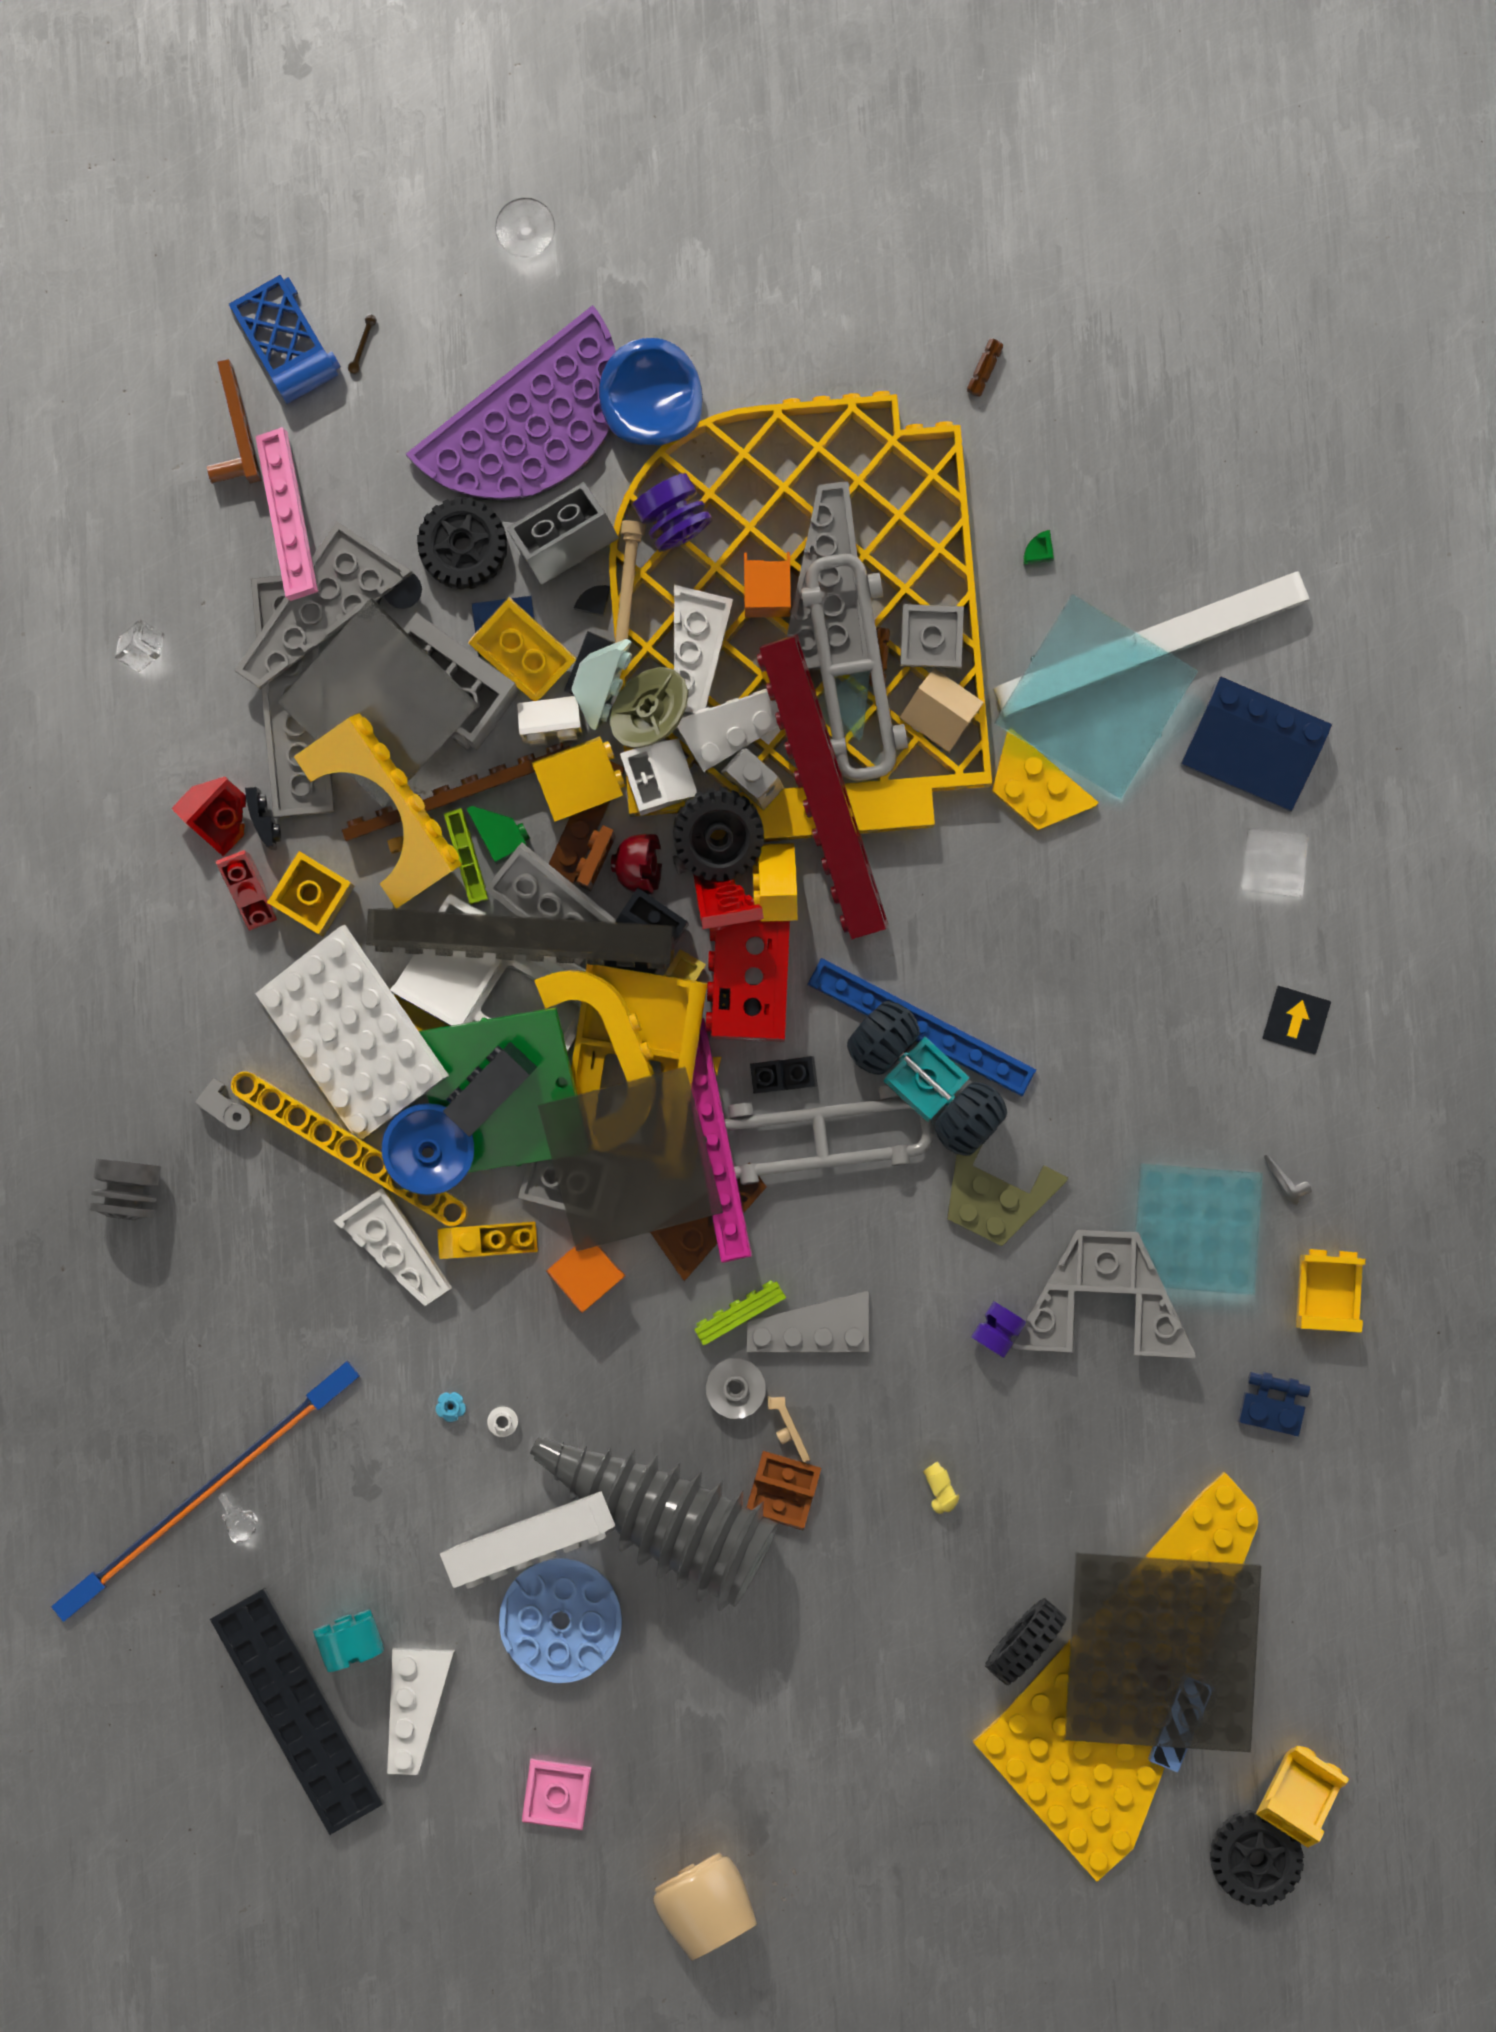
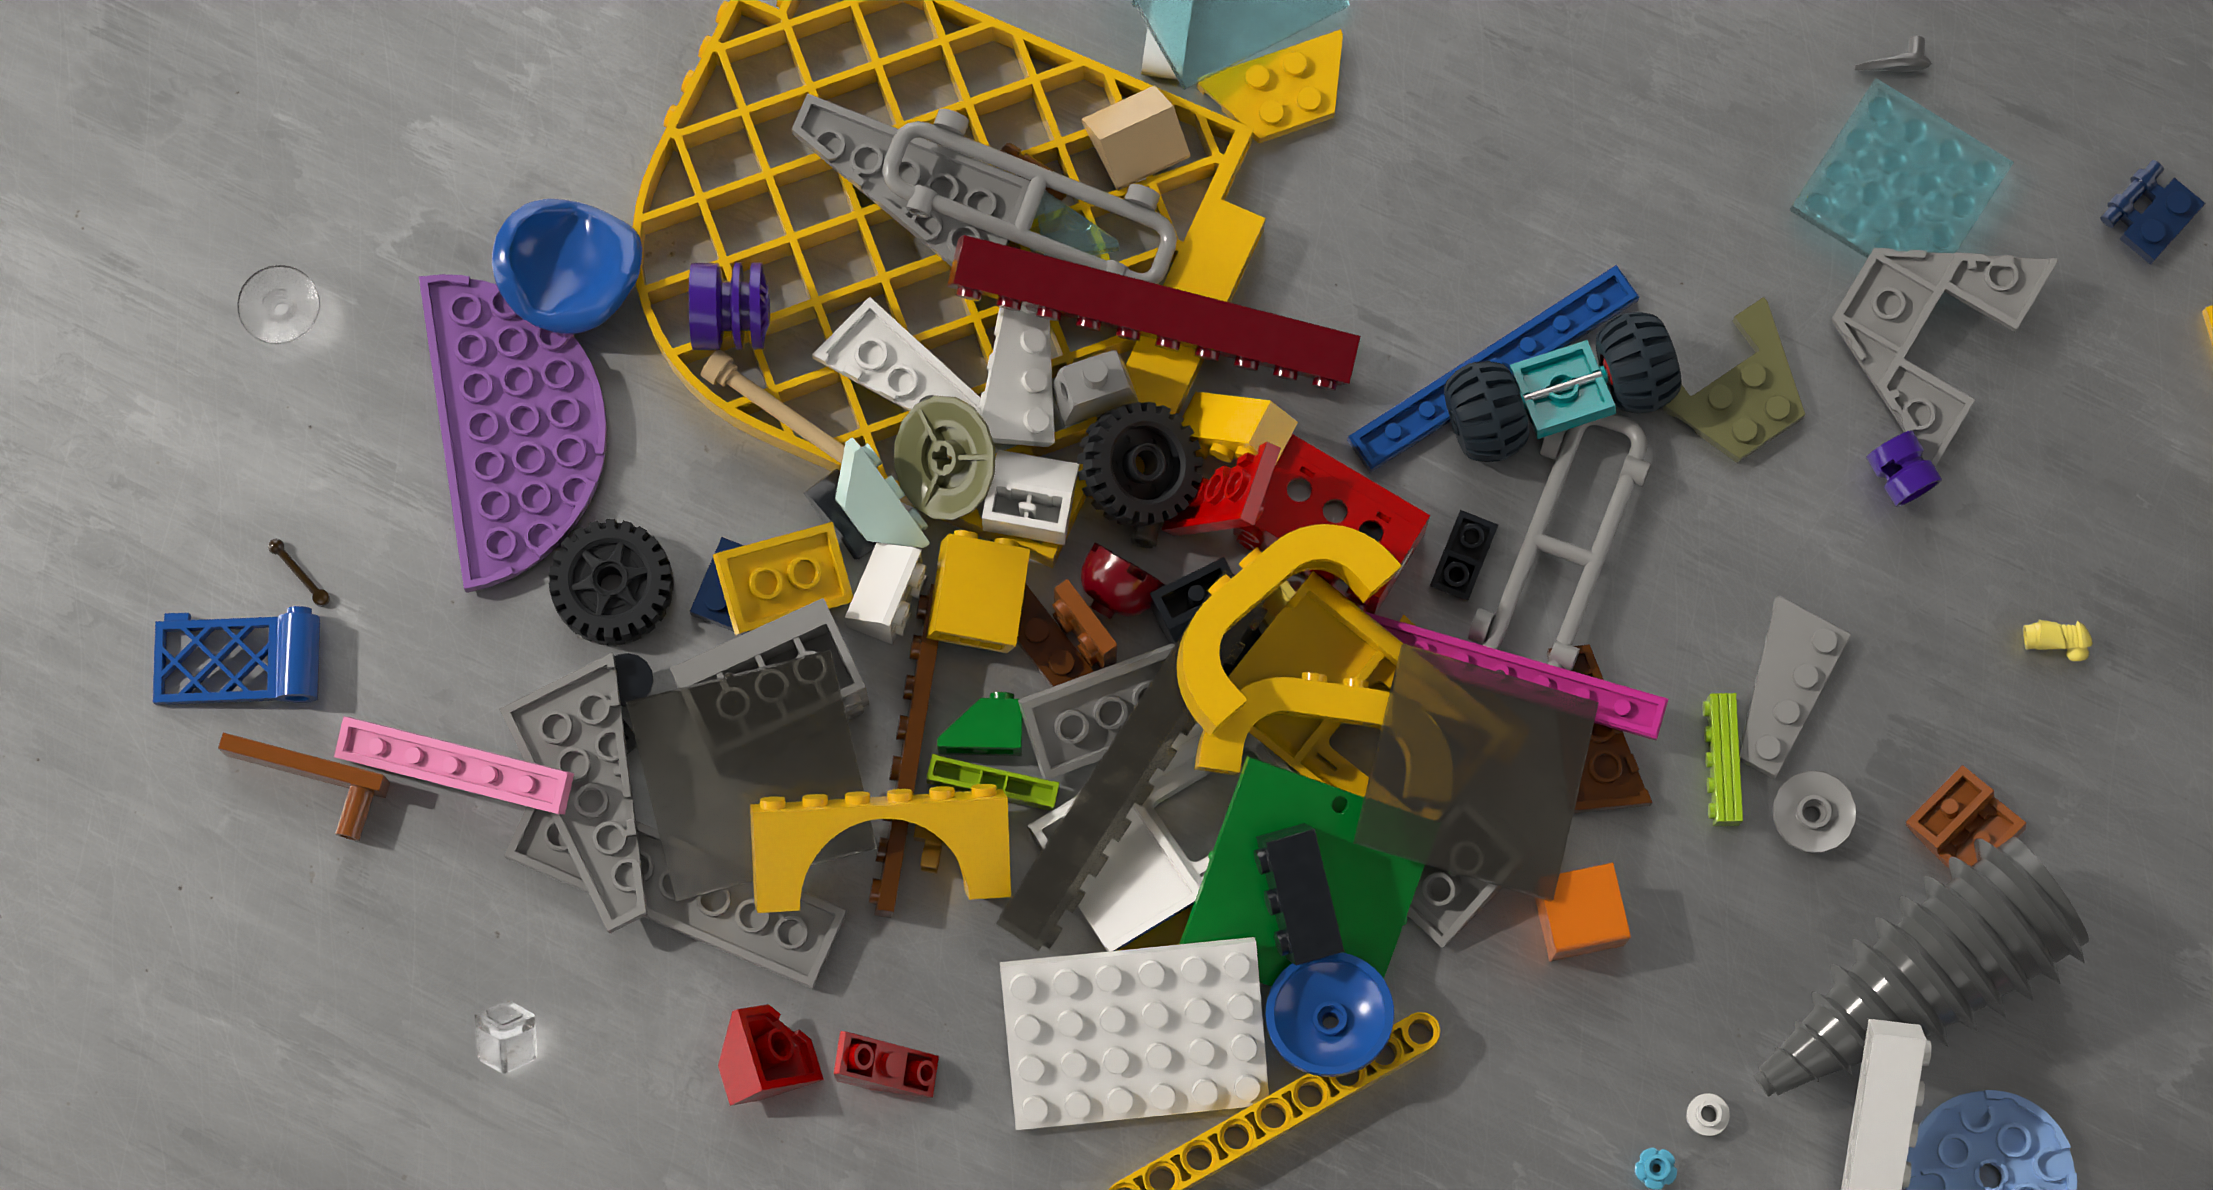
camera: 65 degrees left, 10 degrees down
black slope [245,787,281,850] -> none
yellow brick [267,851,355,937] -> none
white wing [334,1187,452,1306] -> none
yellow slope [437,1221,538,1259] -> none
dark grey brick [506,482,619,585] -> none
black tile [574,585,611,617] -> none
orange piece [744,552,791,617] -> none
tan piece [768,1396,810,1463] -> none
light grey plate [900,604,964,669] -> none
yellow panel [1296,1249,1366,1332] -> none
none -> yellow arch [1177,524,1402,736]

